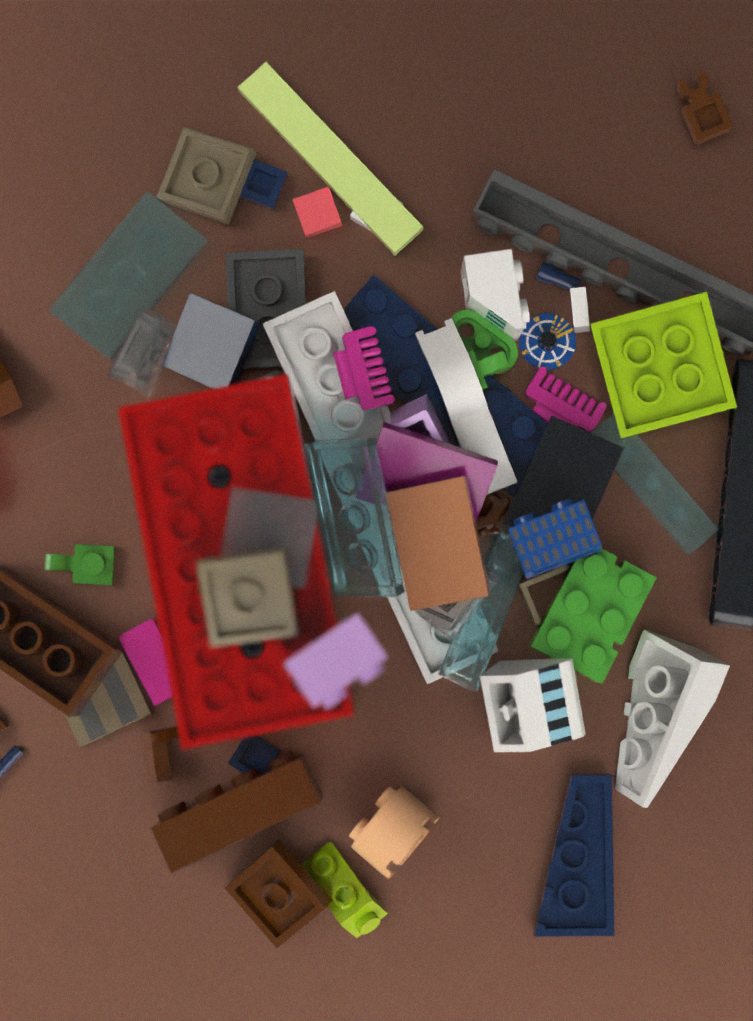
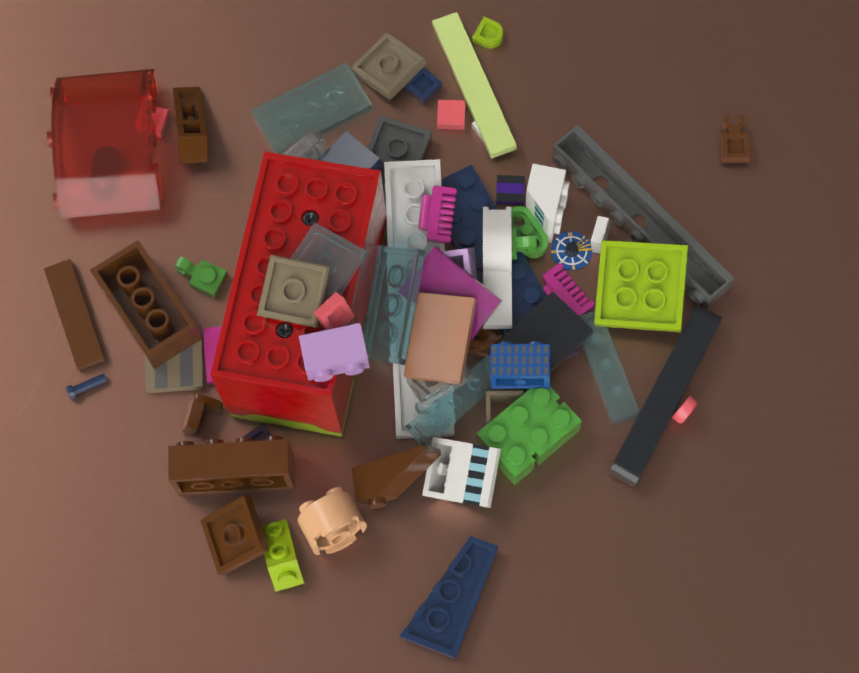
camera: 25 degrees right, 15 degrees down
dark blue piece [535,261,581,292] -> none
white wedge [615,629,730,808] -> none
none -> coral tile [313,292,355,330]
none -> reddish brown slope [352,445,441,508]
none -> lime tile [472,16,503,49]
none -> tile [496,175,525,205]

